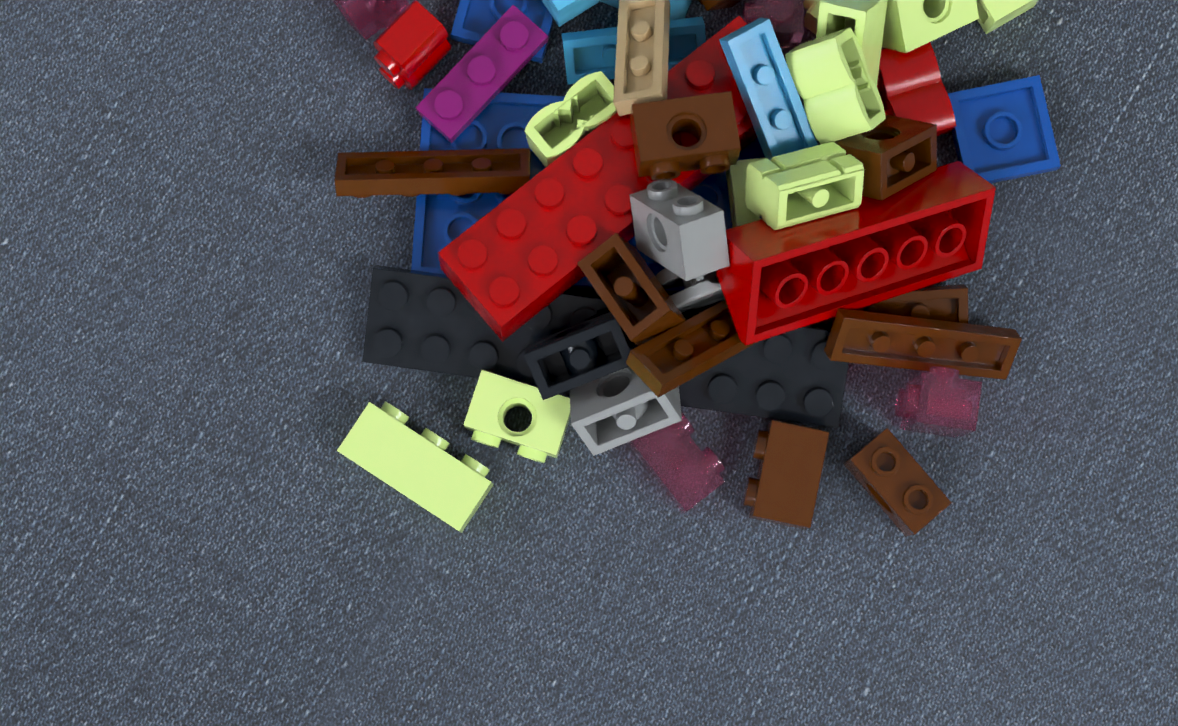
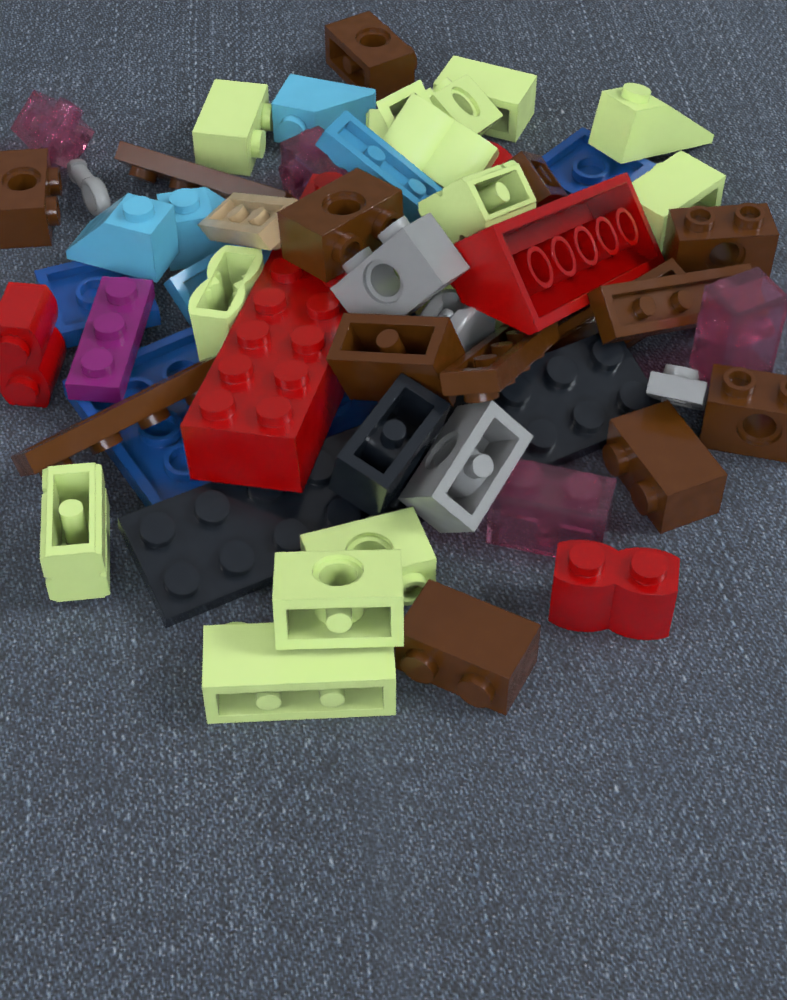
camera: 35 degrees left, 35 degrees down
none -> yellowish green brick [40,462,110,602]
none -> yellowish green brick [272,549,404,650]
none -> reddish brown brick [395,579,541,716]
none -> red brick [548,539,680,640]
none -> yellowish green slope [588,83,714,164]
none -> yellowish green brick [632,150,726,253]
none -> light grey plate [646,364,708,411]
none -> reddish brown brick [662,203,780,282]

